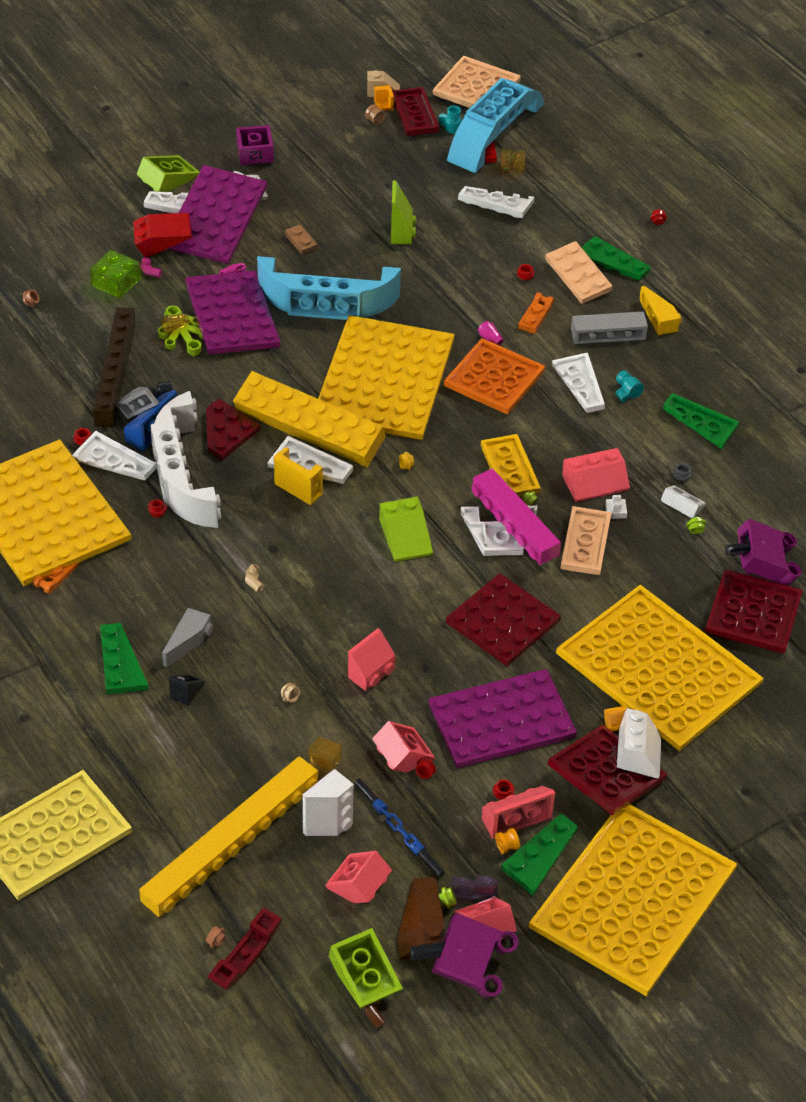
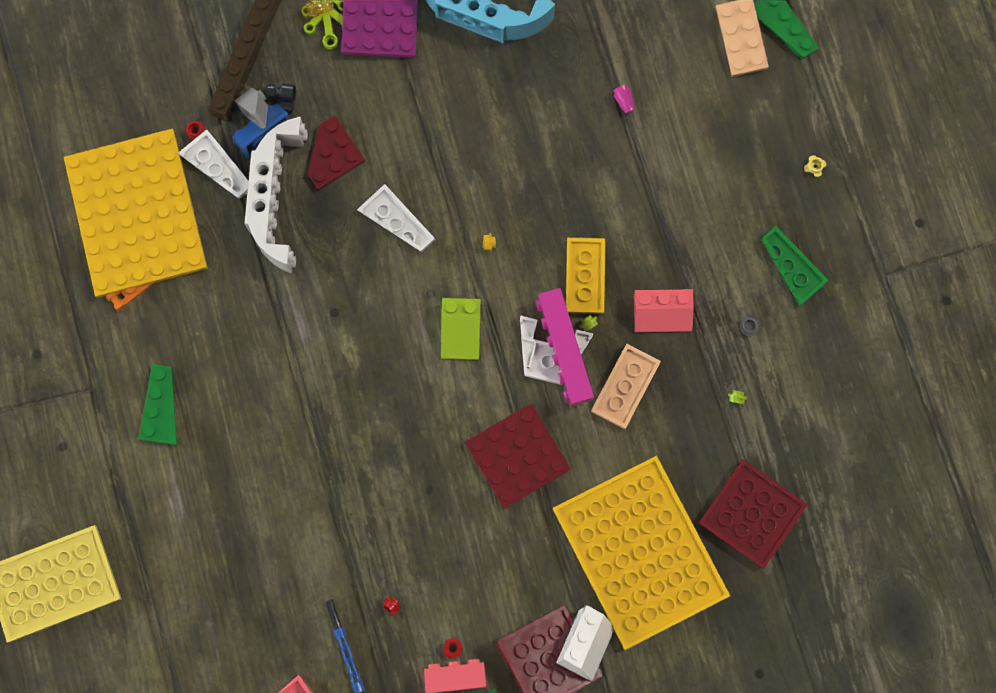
camera: 20 degrees right, 30 degrees up
yellow brick [139,756,318,917] -> none
red plate [147,499,167,517] -> none
light grey slope [162,608,213,667] -> none
black slope [169,674,205,706] -> none
yellow brick [233,371,386,468] -> none
tan arm [245,564,264,593] -> none
yellow panel [274,447,323,505] -> none
tan plate [281,683,300,703] -> none
white slope [303,769,354,836] -> none
clear yellow brick [307,736,342,772] -> none
yellow plate [318,315,455,440] -> none
coral slope [348,628,395,691] -> none
coral slope [373,721,435,773] -> none
magenta plate [428,669,577,769] -> none
orange plate [444,338,545,415] -> none
red plate [517,264,535,280] -> none
orange plate [518,292,555,334] -> none
white wing [552,352,605,413] -> none
light grey brick [571,312,648,344] -> none
light orange tile [604,706,627,731] -> none
white tile [605,495,627,519] -> none
teal piece [615,370,644,402] -> none
yellow slope [639,286,682,335] -> none
white slope [661,485,706,518] -> none
magenta piece [725,518,802,586] -> none
none -> light yellow plate [804,155,826,177]

